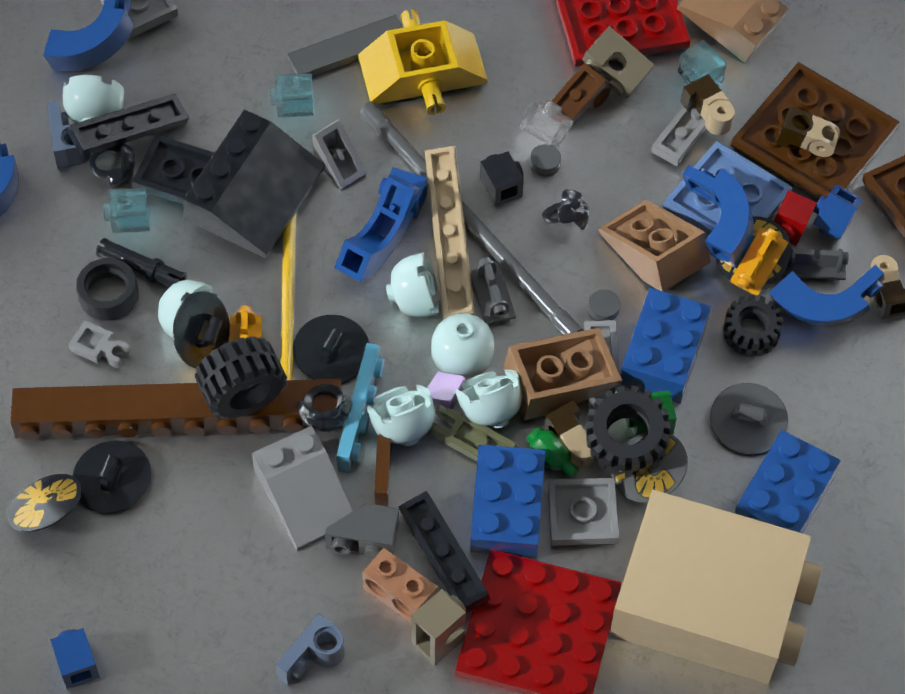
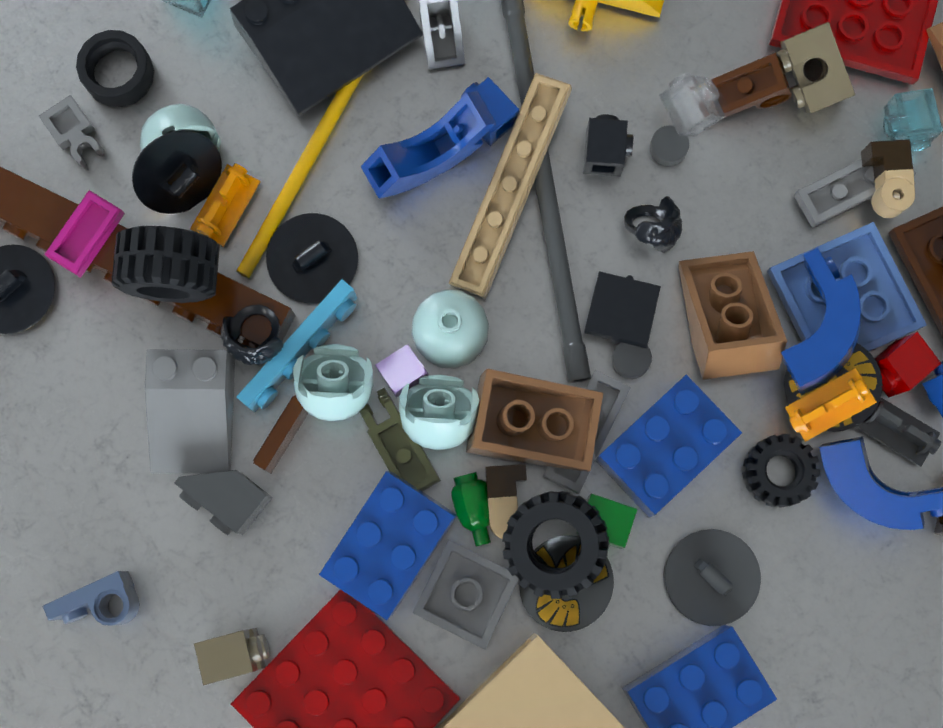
camera: 30 degrees right, 20 degrees up
black pin [96,238,187,287] -> none
nougat brick [362,548,437,623] -> none
light aqua cylinder [386,252,441,318] -> none
black plate [398,491,491,613] -> none
dark grey hinge [470,257,516,324] -> none
none -> dark pink tile [44,190,125,278]
none -> black piece [584,271,661,348]

